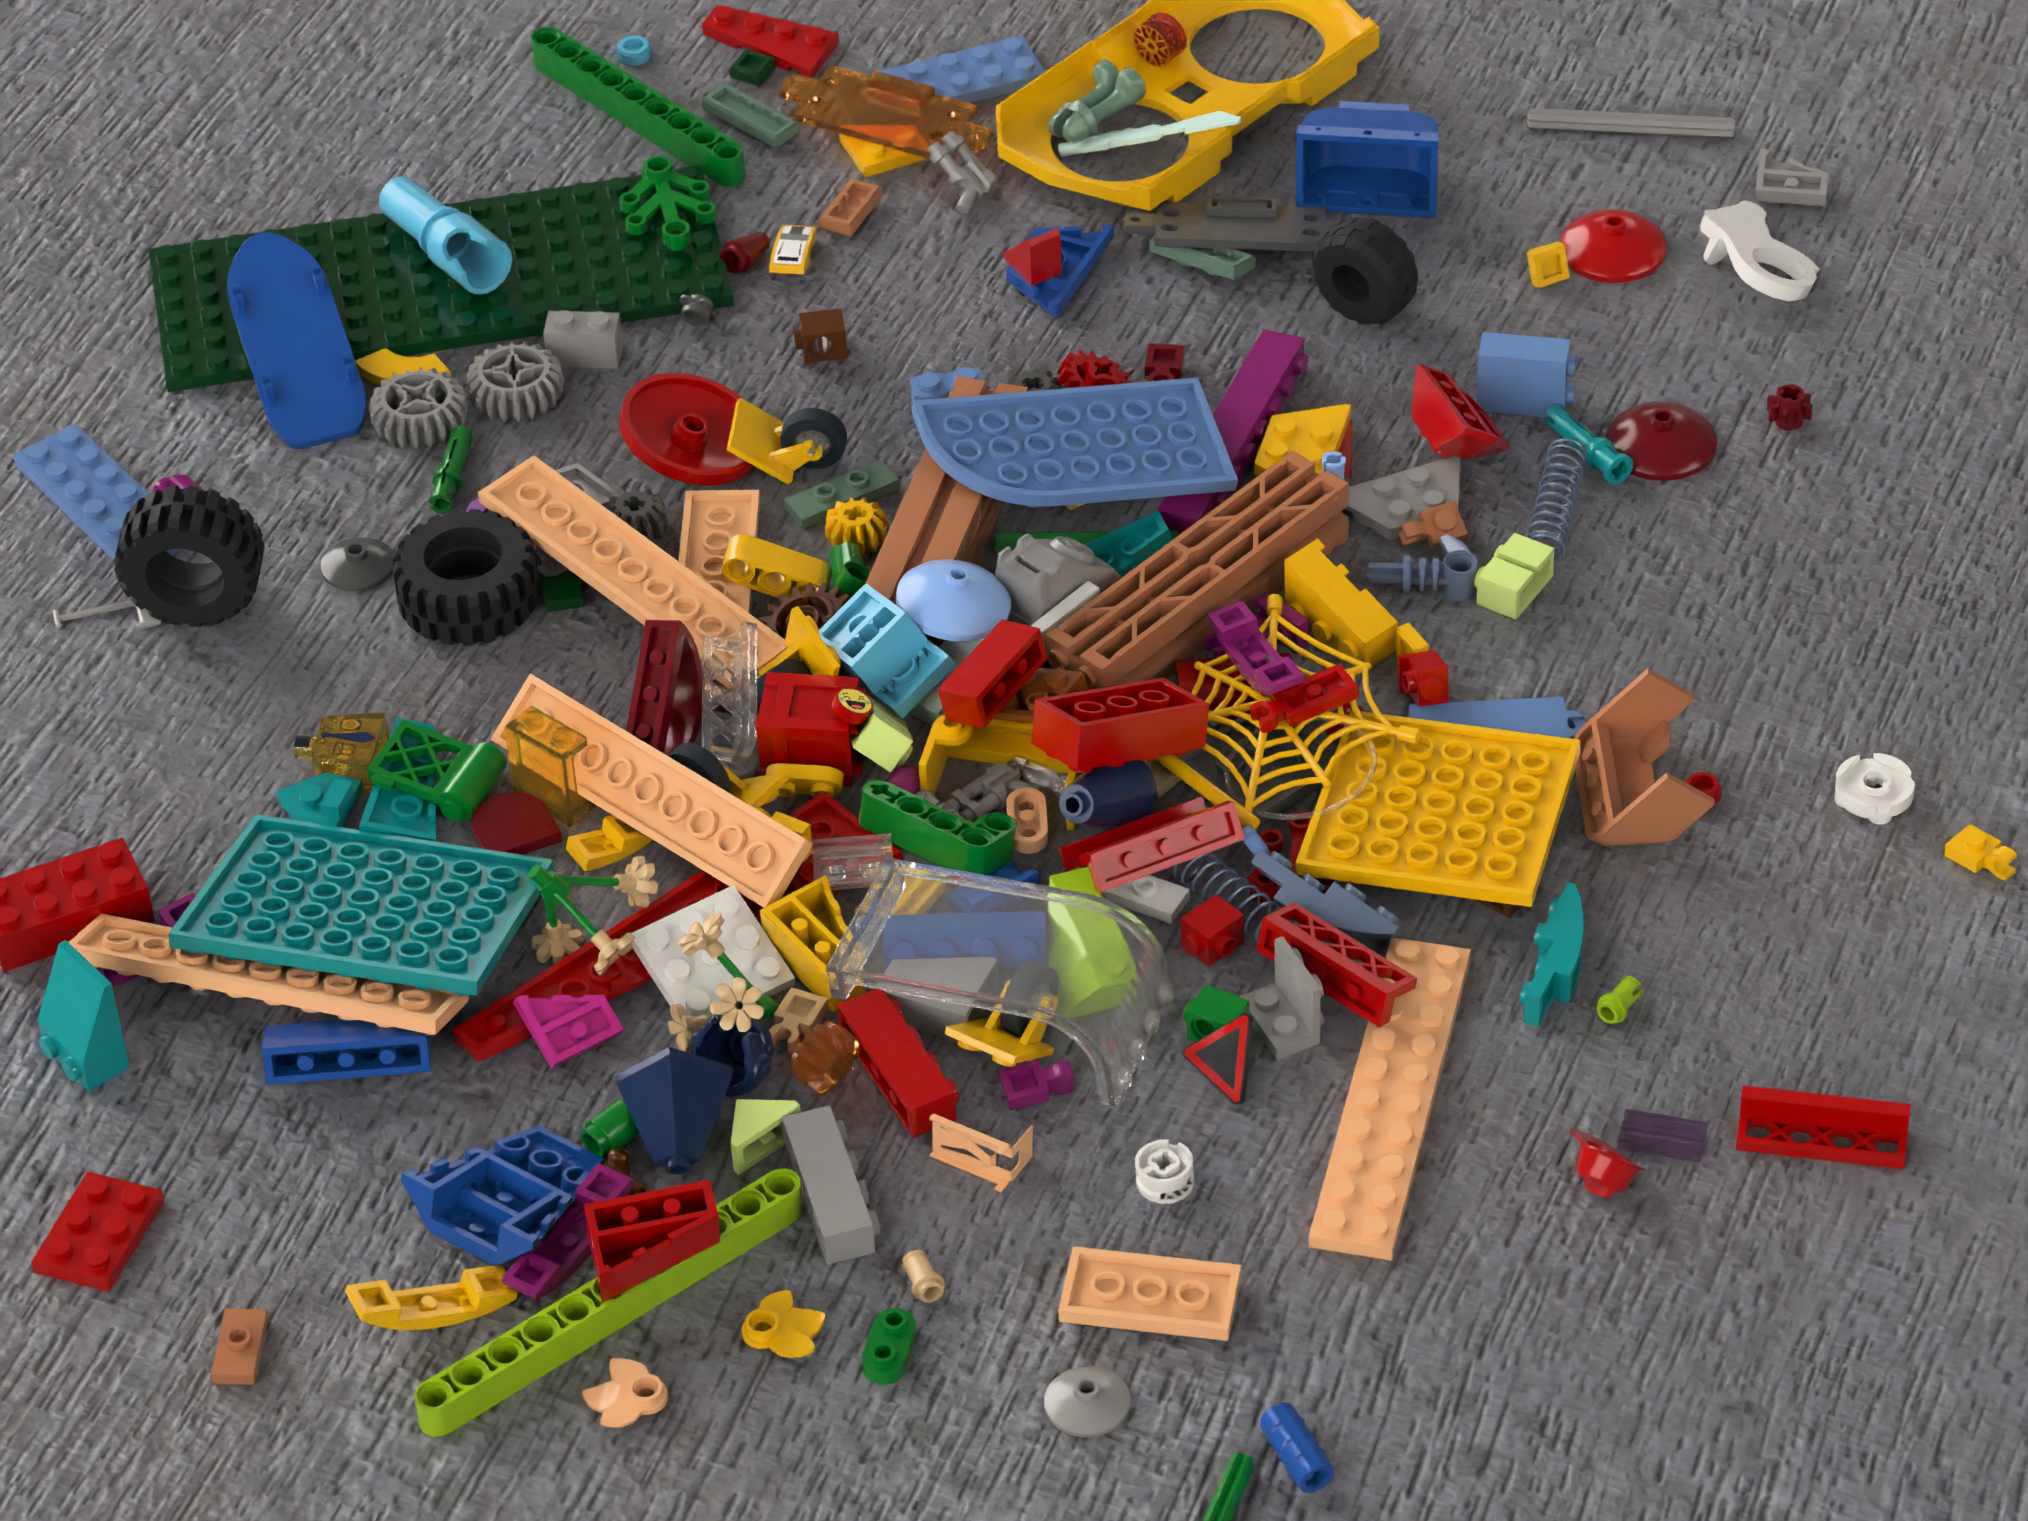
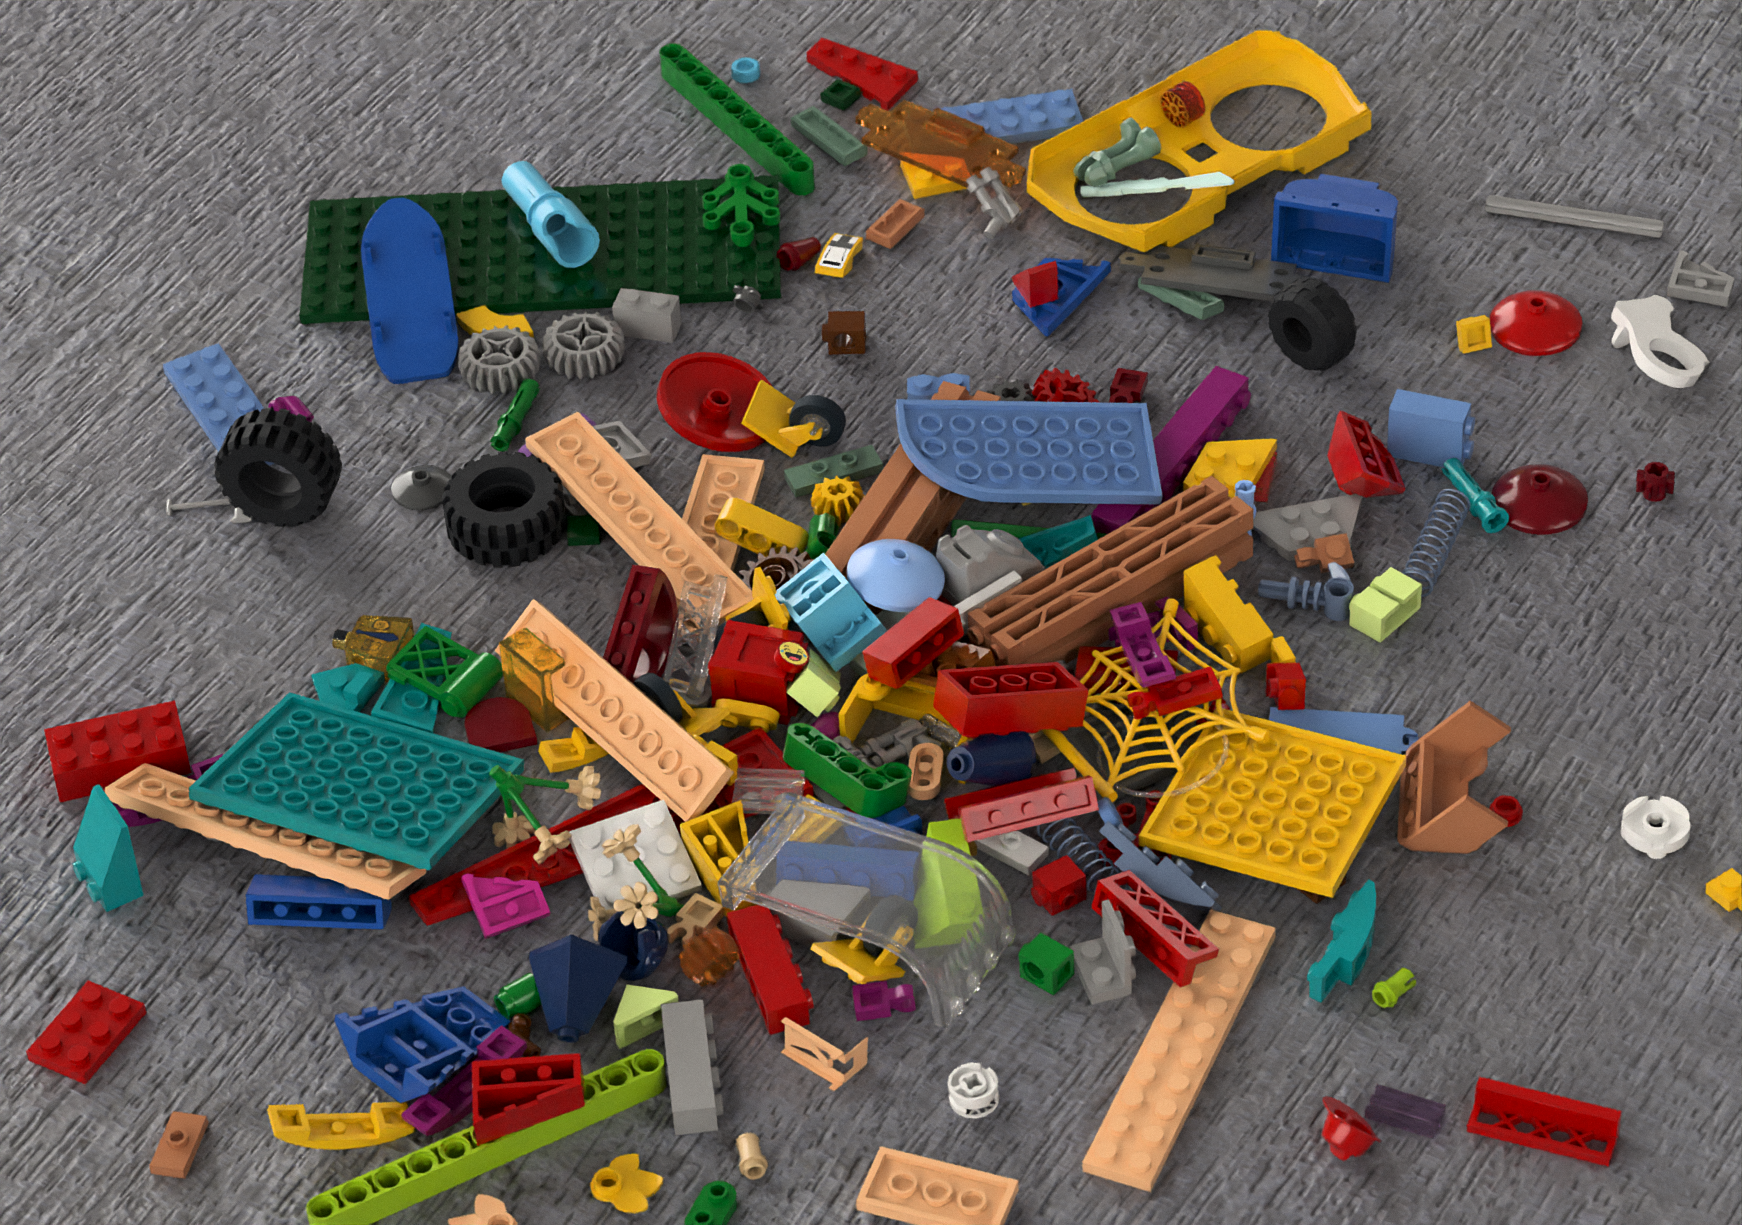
camera: 10 degrees right, 0 degrees up
dark grey gear [605,487,668,541] -> none
piece [1183,1013,1253,1104] -> none

